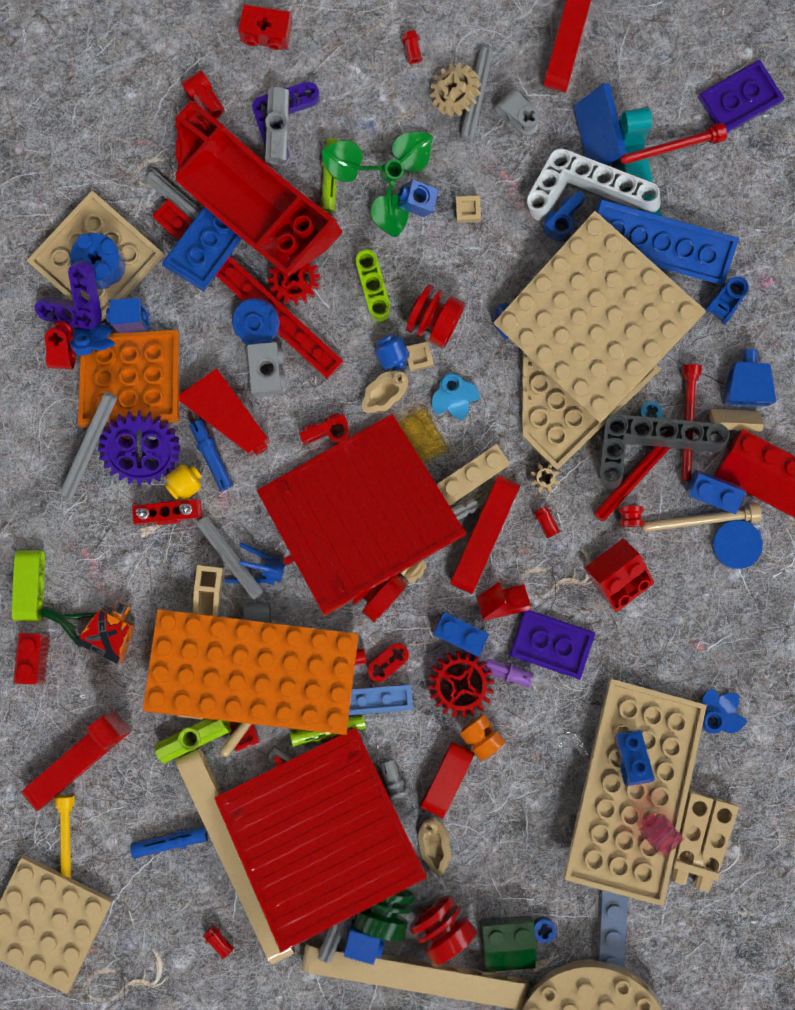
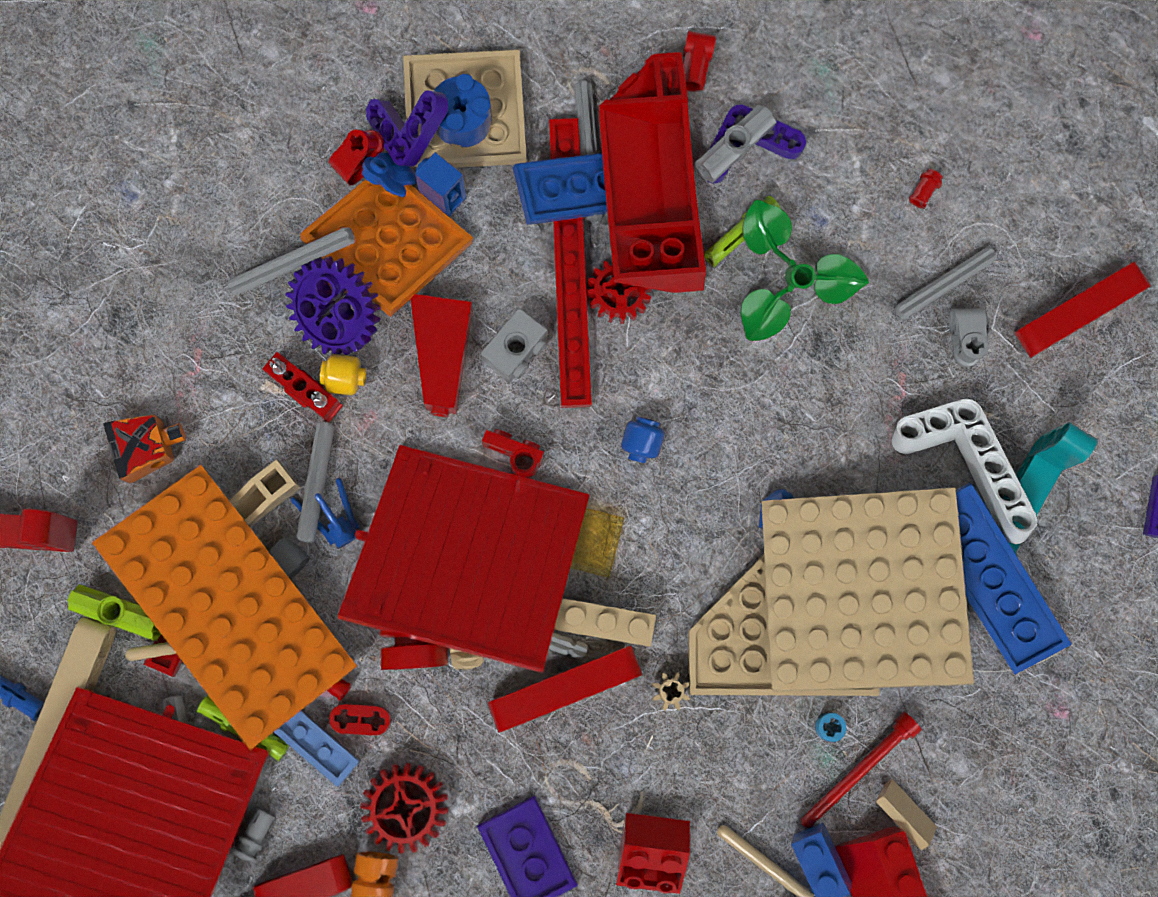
camera: 35 degrees right, 5 degrees down
lime beam [12,550,45,622] -> none
red brick [13,632,50,685] -> none
dark green plant [41,607,97,647] -> none
blue pin [189,419,234,492] -> none
blue tile [232,298,280,345] -> none
red brick [238,4,292,50] -> none
lime beam [356,249,390,323] -> none
tan arm [361,371,408,414] -> none
blue brick [398,180,439,217] -> none
red wheel [406,284,466,349] -> none
tan plate [406,341,434,372] -> none
tan gear [430,63,481,117] -> none
dark azure plate [432,373,480,420] -> none
blue brick [433,612,489,657] -> none
tan plate [455,195,481,223] -> none
red slope [477,582,531,621] -> none
medium lavender axle [483,659,534,688] -> none
red pin [534,505,561,538] -> none
blue plate [542,191,586,242] -> none
blue tile [573,83,627,166] -> none
red axle [594,430,673,521] -> none
dark grey beam [600,414,730,489] -> none
red wheel [619,506,645,527] -> none
red piece [620,122,727,164] -> none
blue piece [705,276,749,325] -> none
blue torso [723,349,776,407] -> none

